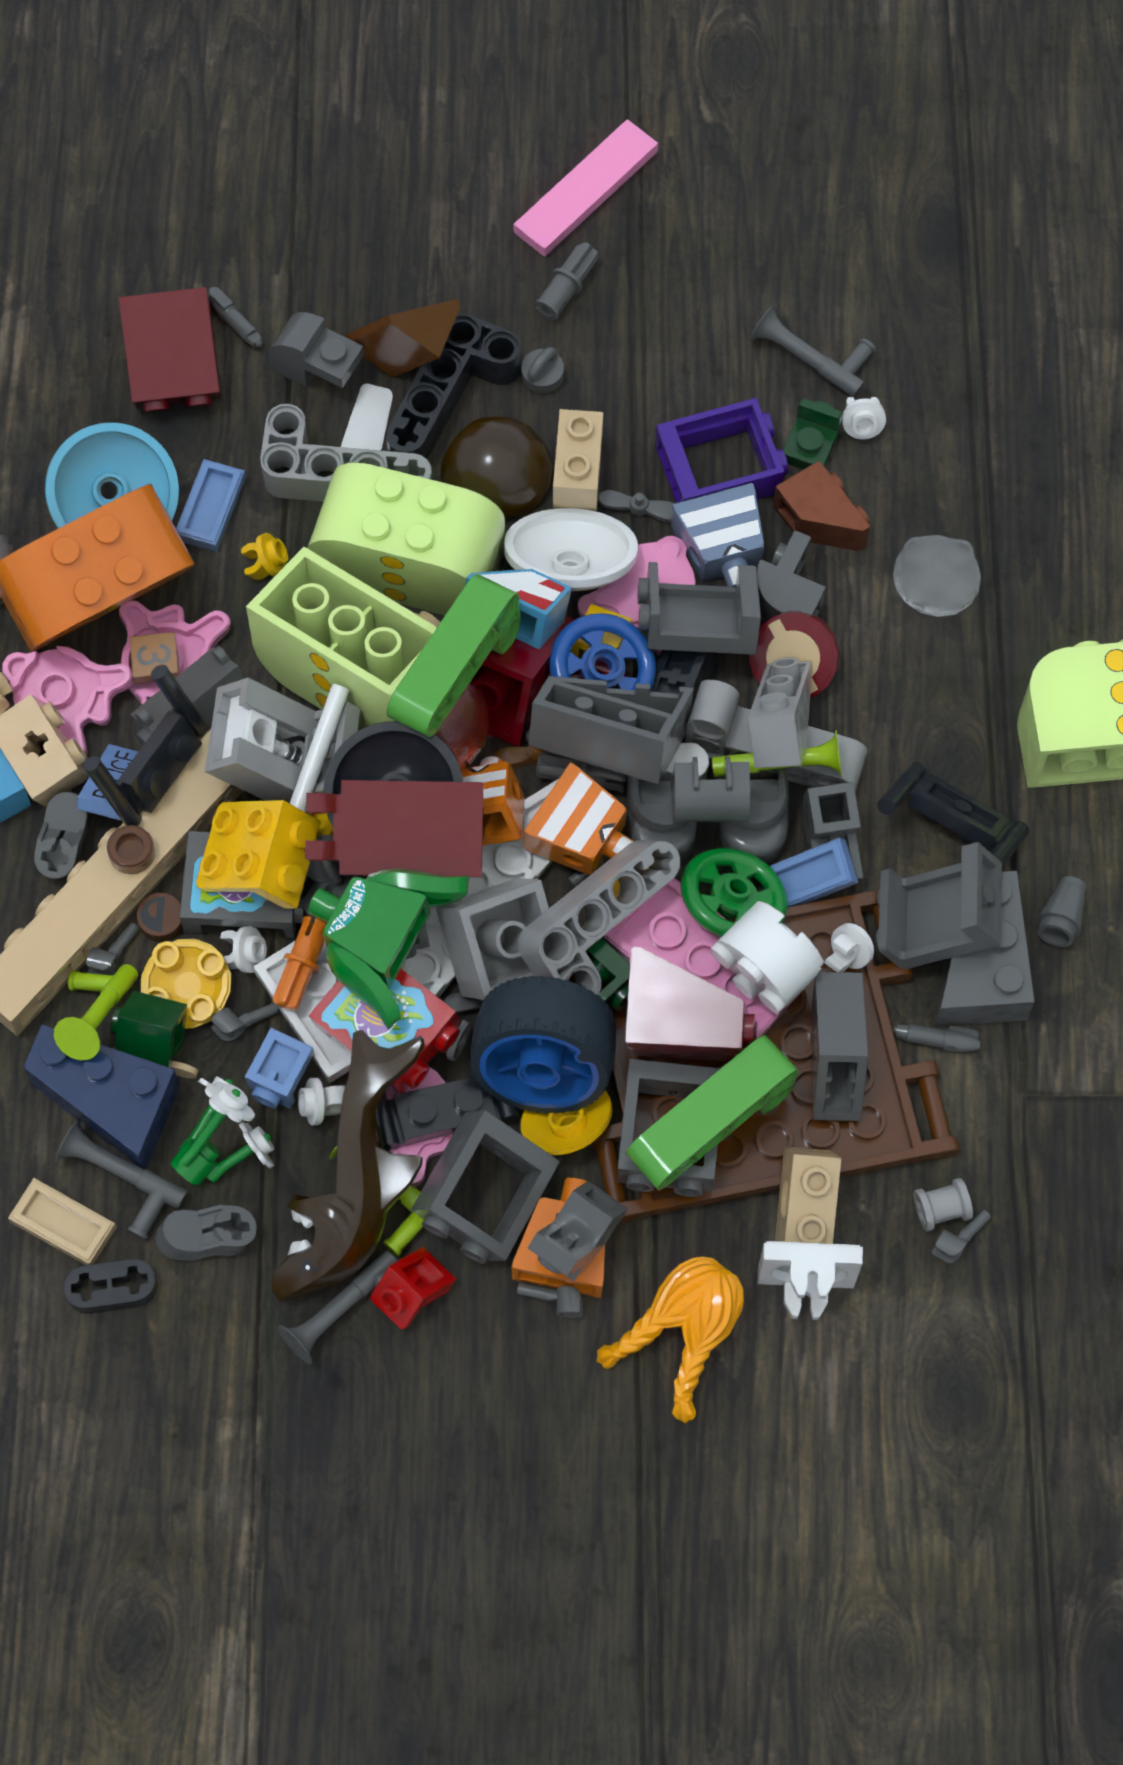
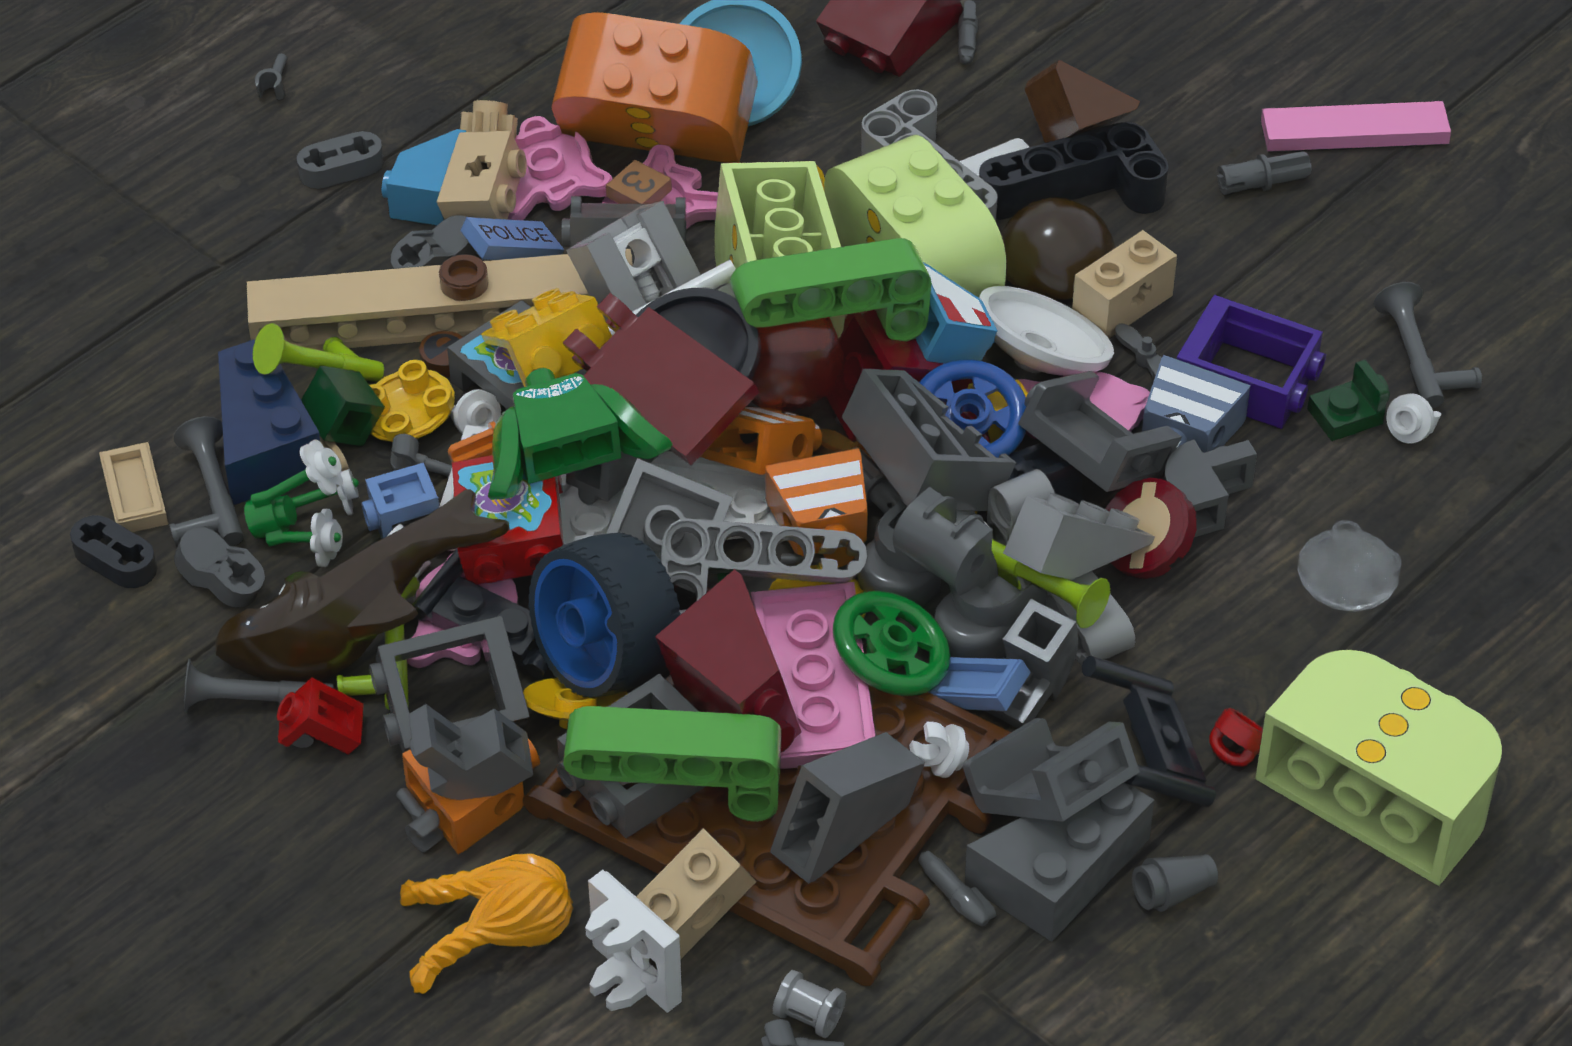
camera: 45 degrees right, 20 degrees down
black plate [83,665,208,826] -> none
dark grey hand [86,923,139,975] -> none
medium blue tile [176,459,246,552] -> none
dark grey brick [268,312,364,388] -> none
dark grey tile [521,347,564,394] -> none
white brick [710,901,824,1014] -> none
copper slope [773,461,870,551] -> none
none -> red tile [1209,708,1263,767]

